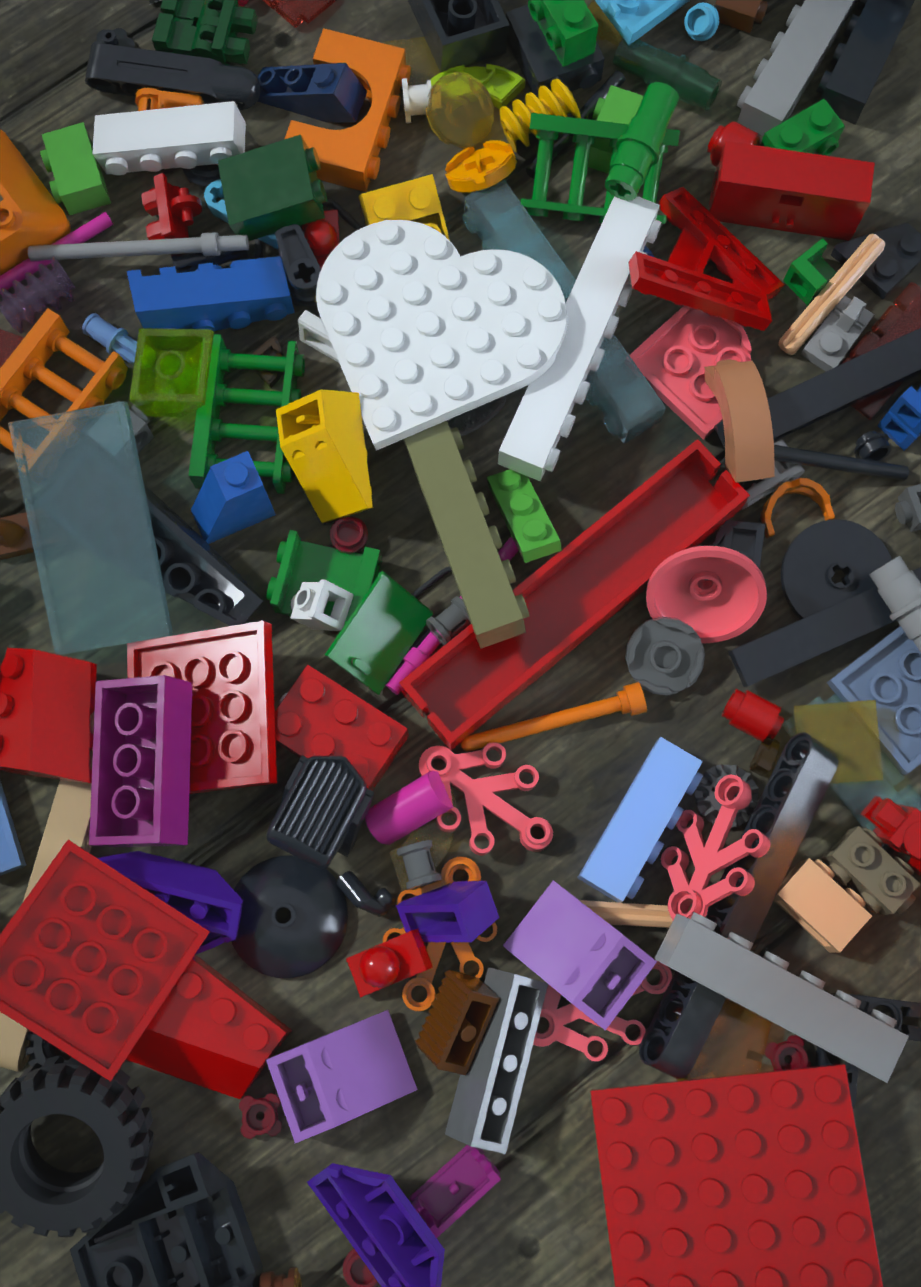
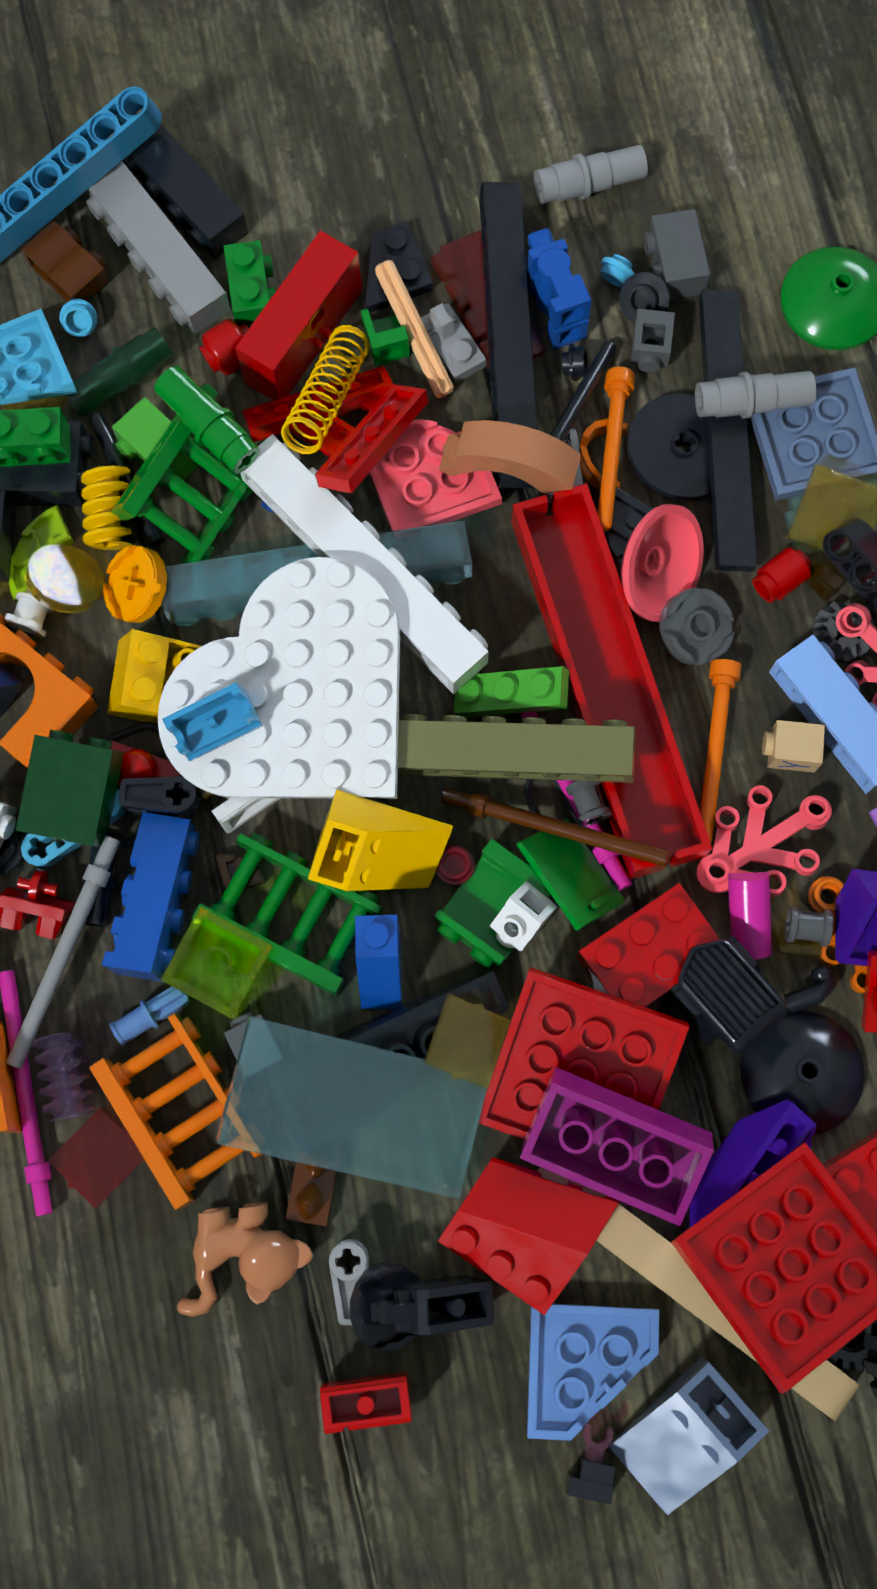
camera: 65 degrees left, 0 degrees up
none -> dark azure hinge [162,682,263,762]
none -> yellow piece [281,325,370,454]
none -> clear yellow piece [424,994,510,1088]
none -> reddish brown bar [441,788,671,867]
none -> orange piece [598,366,635,532]
none -> tan brick [762,720,825,773]

